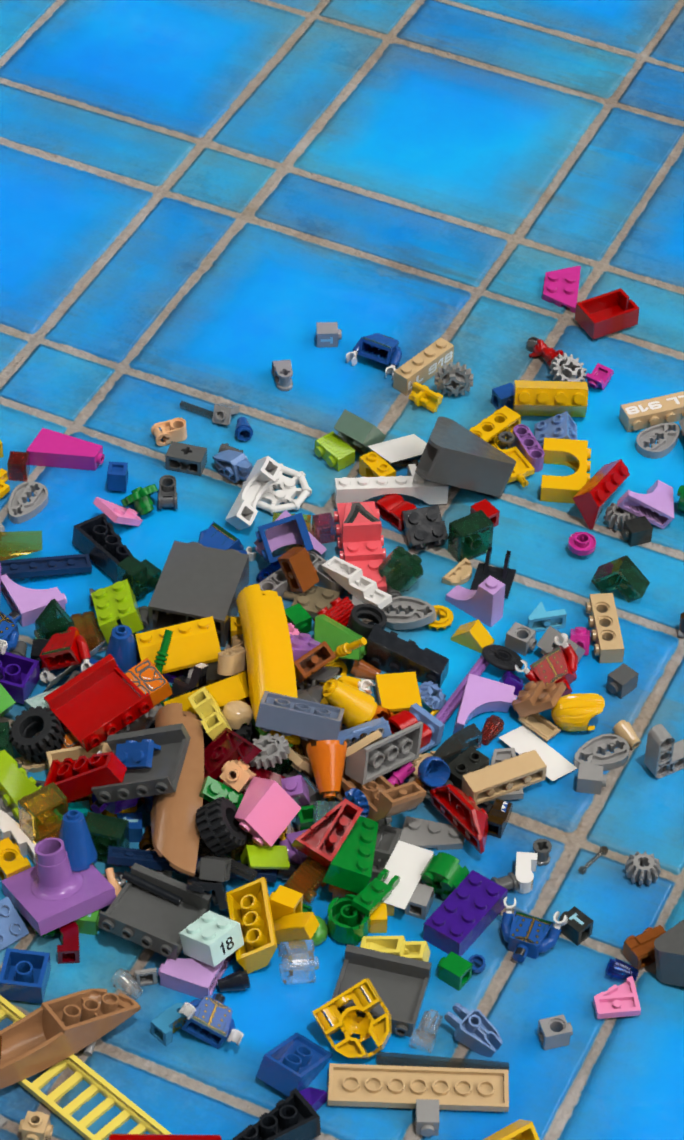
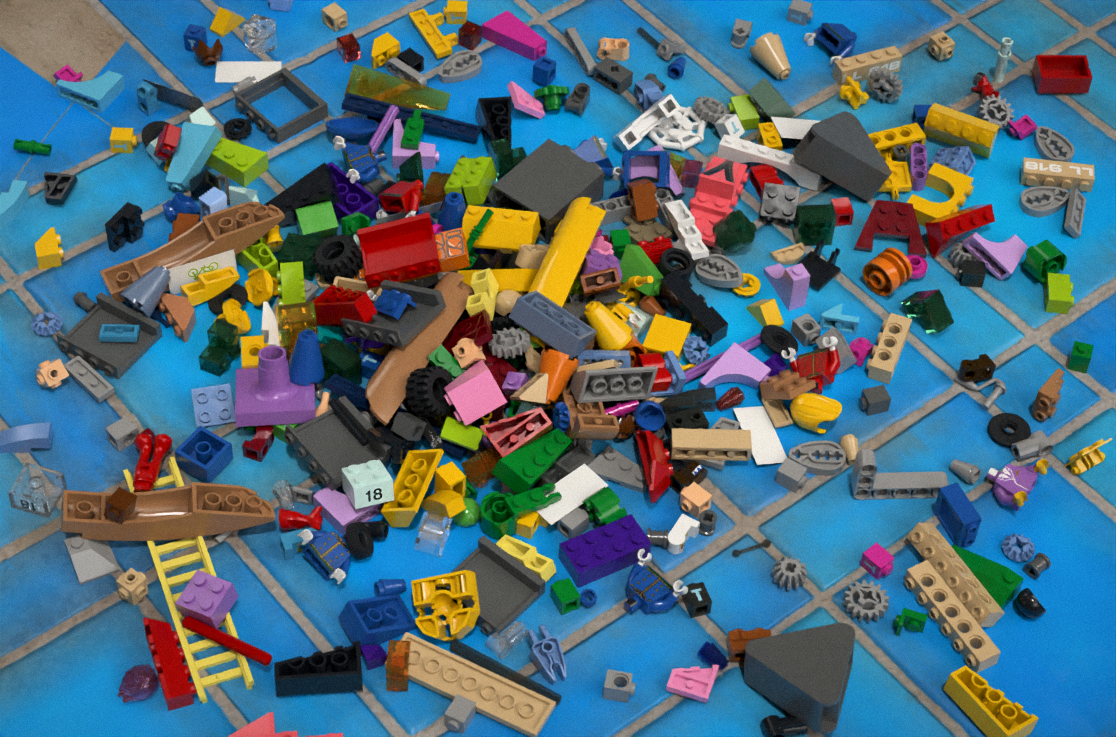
camera: 25 degrees right, 5 degrees up
dark pink wing [542,266,581,313] -> none
none -> medium lavender brick [175,569,239,629]
none -> red animal [279,506,323,532]
none -> green bracket [341,212,371,236]
none -> black tyre [346,522,374,559]
none -> blue cone [374,579,406,597]
none -> clear orange brick [386,640,411,691]
none -> green hinge [401,109,425,150]
none -> tan slope [510,373,549,404]
none -> light grey beam [564,27,596,76]
none -> light nougat brick [679,482,712,519]
none -> light grey gear [693,96,730,124]
none -> white brick [714,114,745,139]
none -> tan cone [749,32,791,80]
none -> dark red wing [854,200,927,258]
none -> orange wheel [862,247,913,296]
none -> tan brick [927,32,955,61]
none -> light aqua pin [993,37,1013,83]
none -> light grey piece [1034,126,1075,162]

